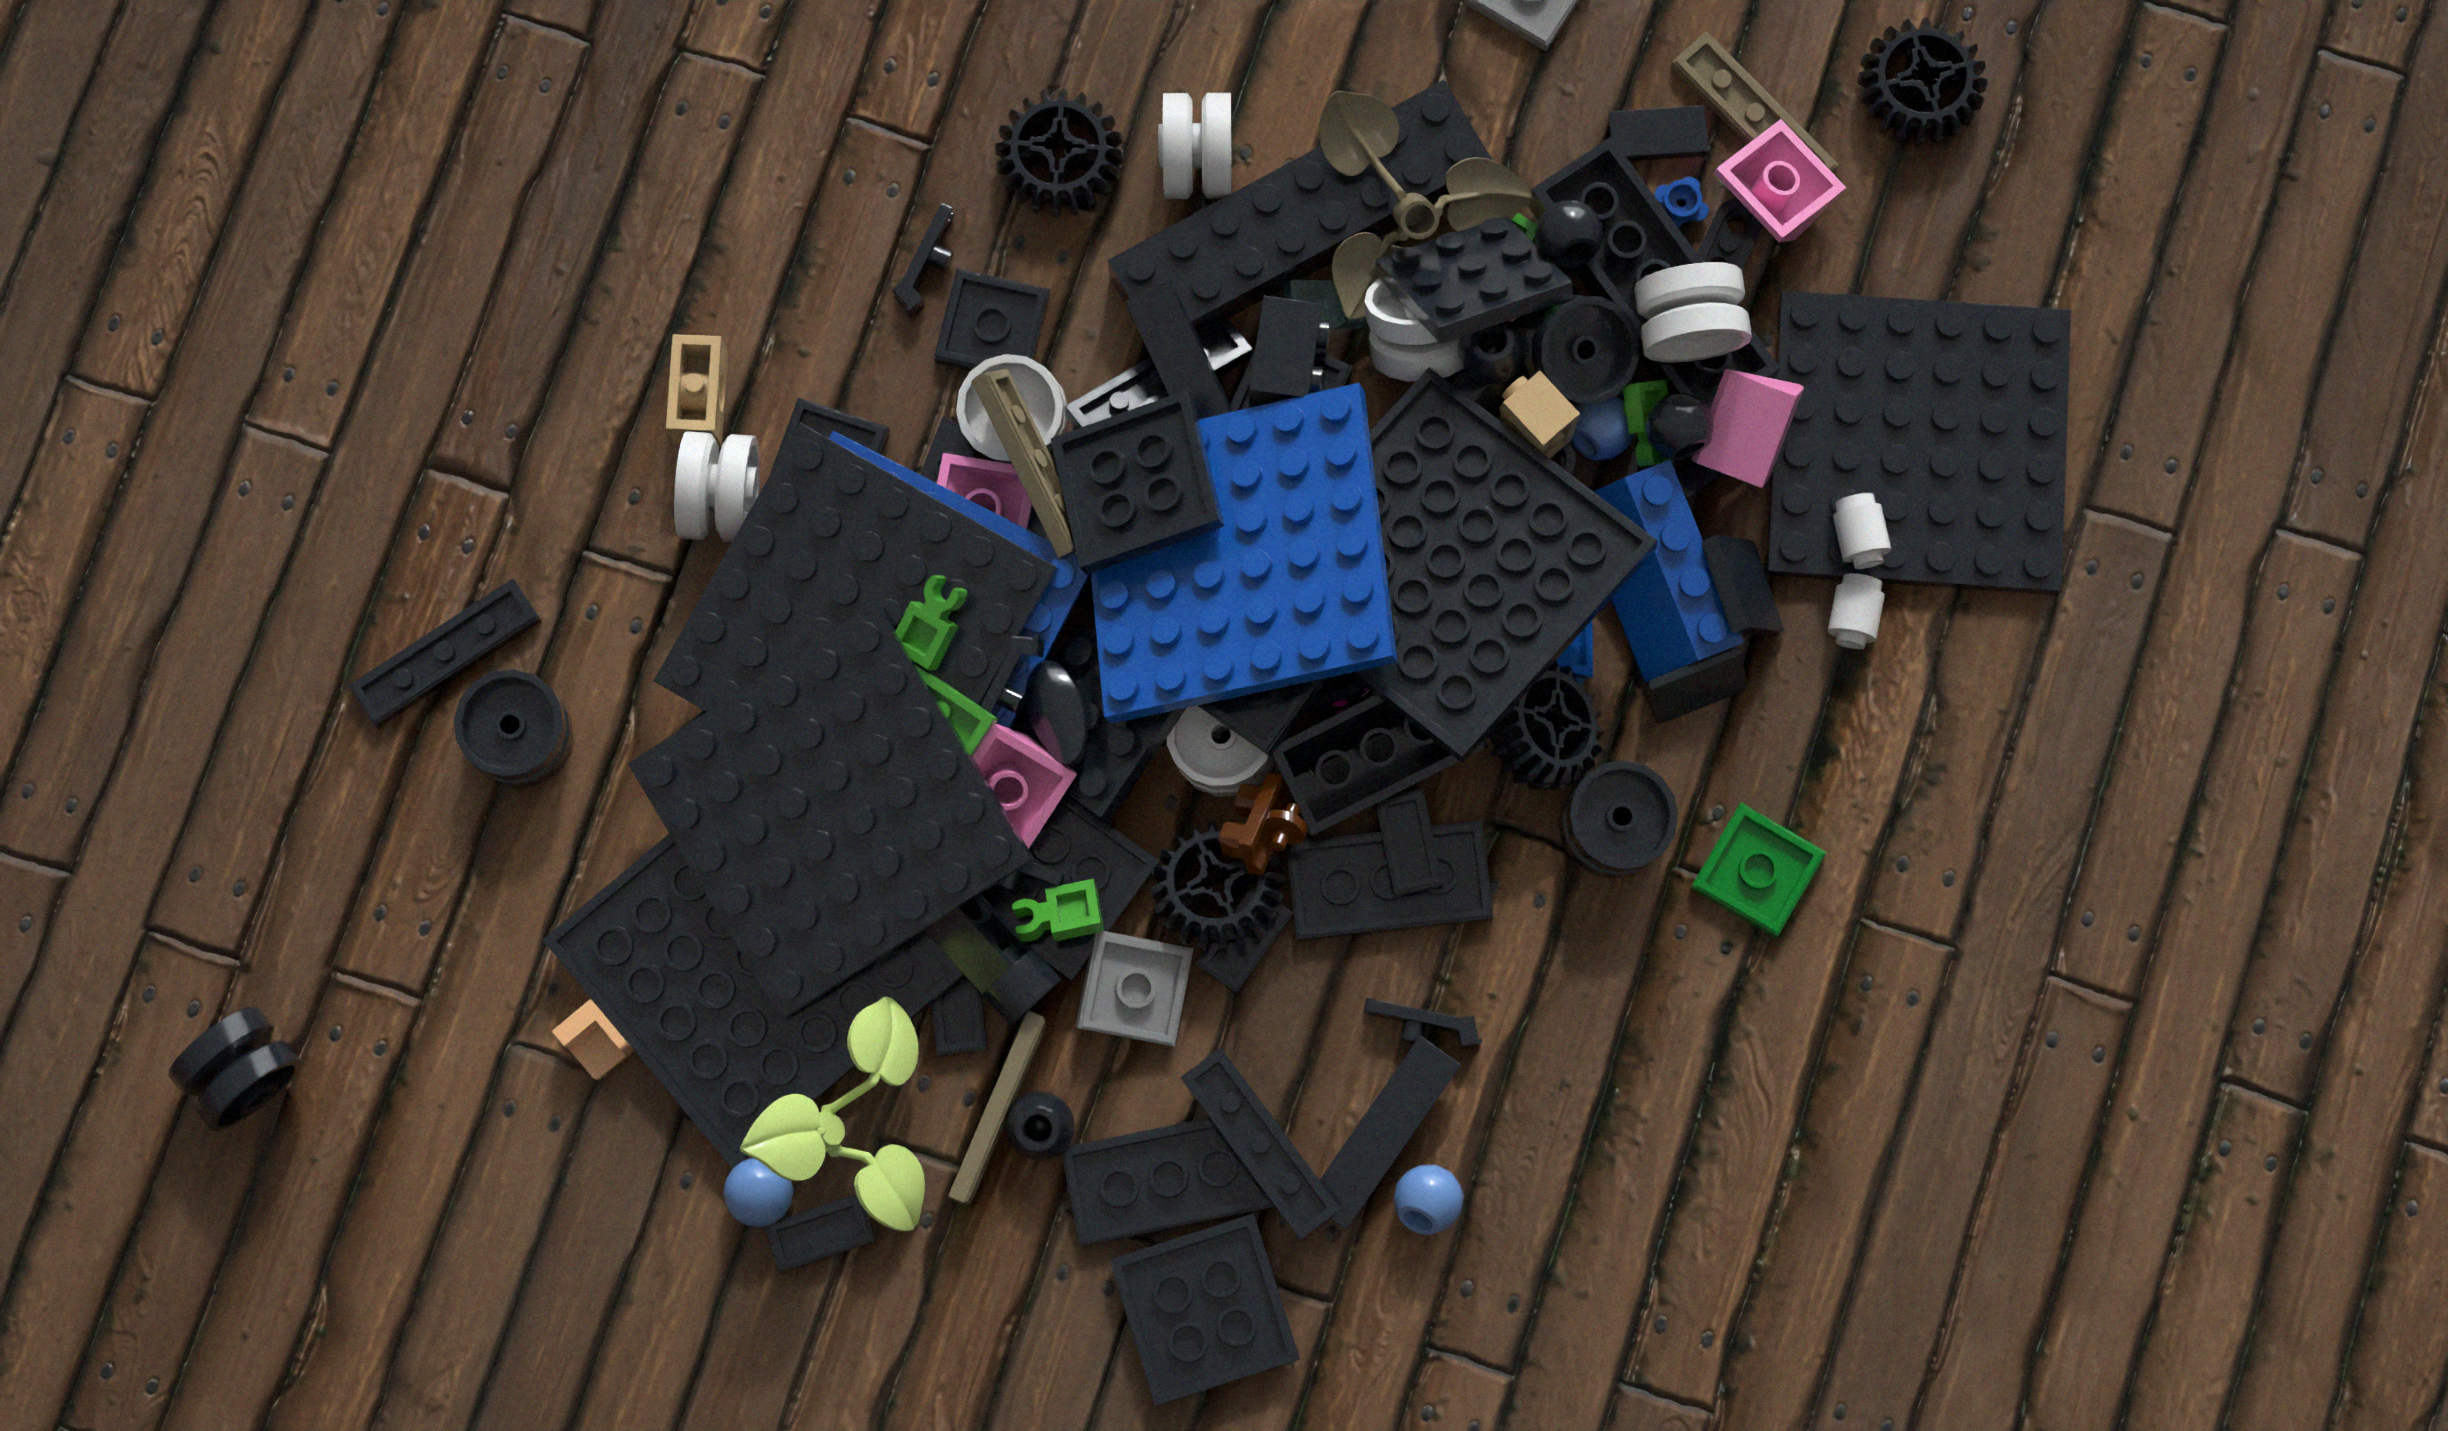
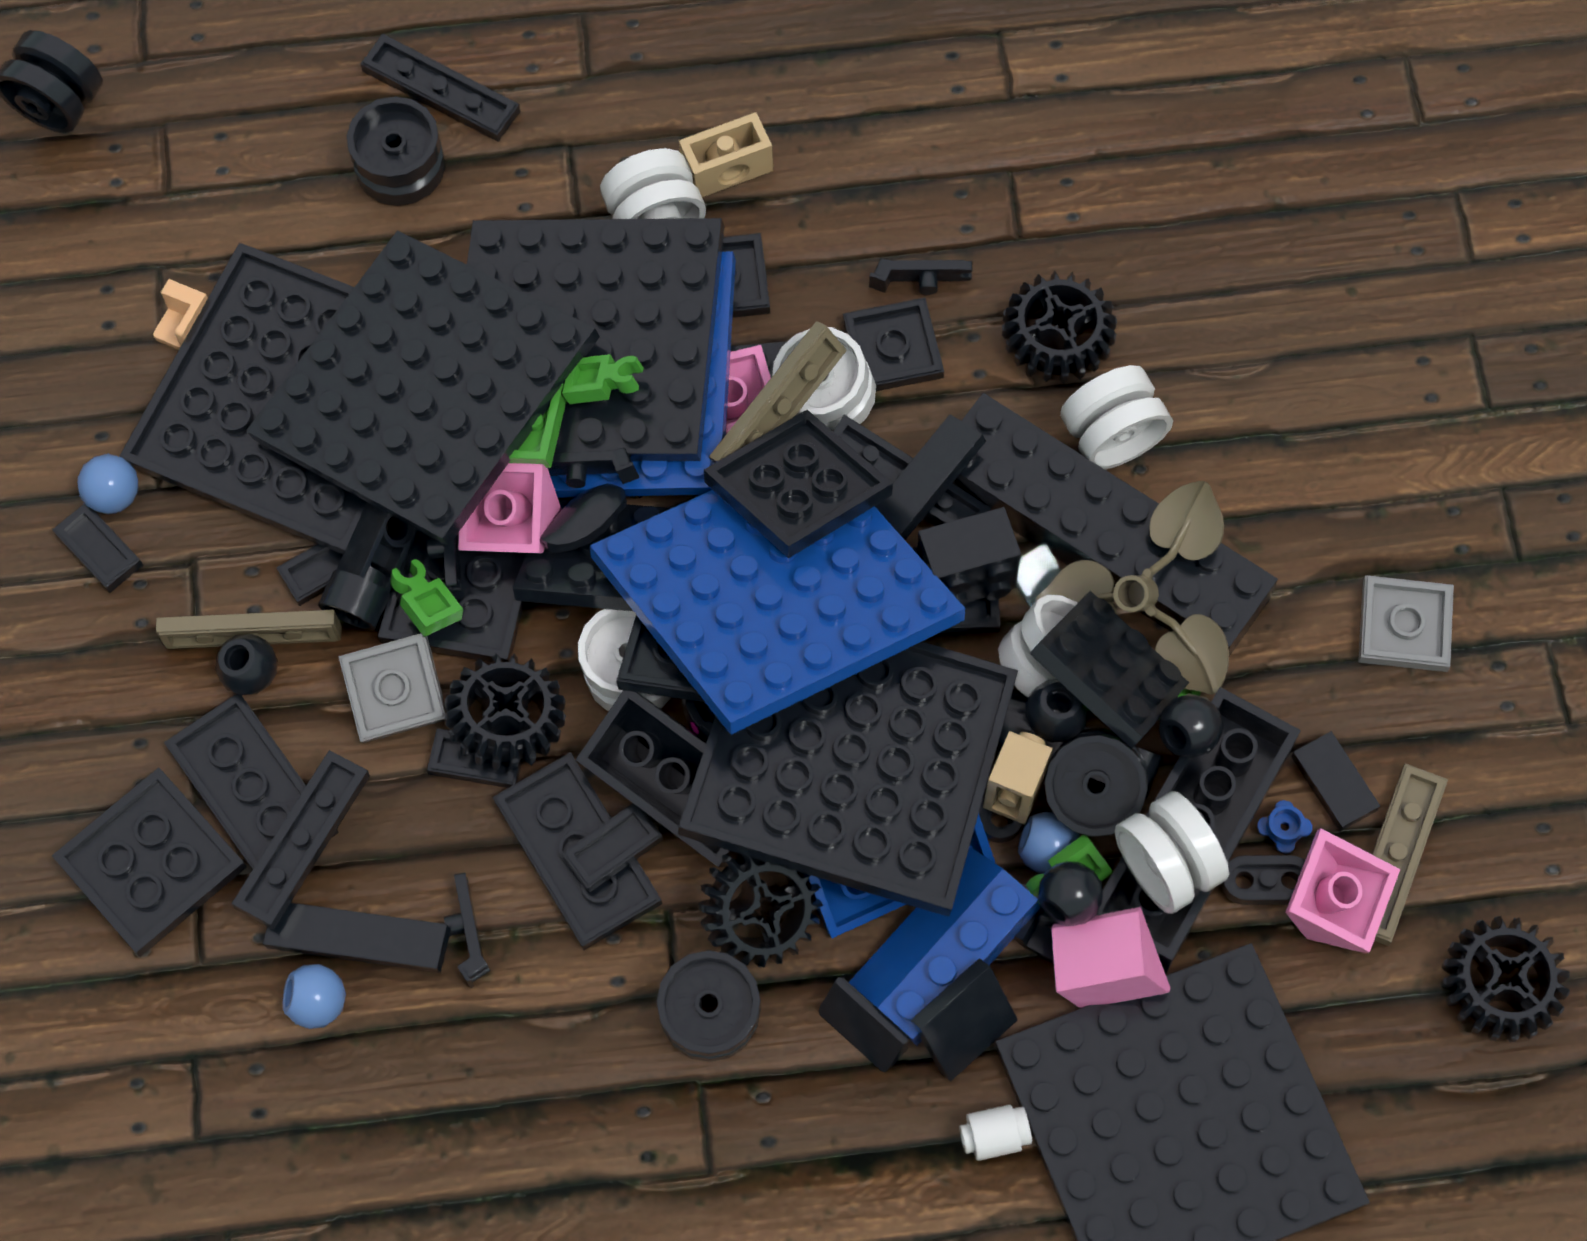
camera: 65 degrees right, 10 degrees down
yellowish green plant [740,996,925,1231] -> none
reddish brown hips [1218,772,1308,875] -> none
green tile [1690,802,1826,938] -> none
white brick [1833,493,1891,569] -> none

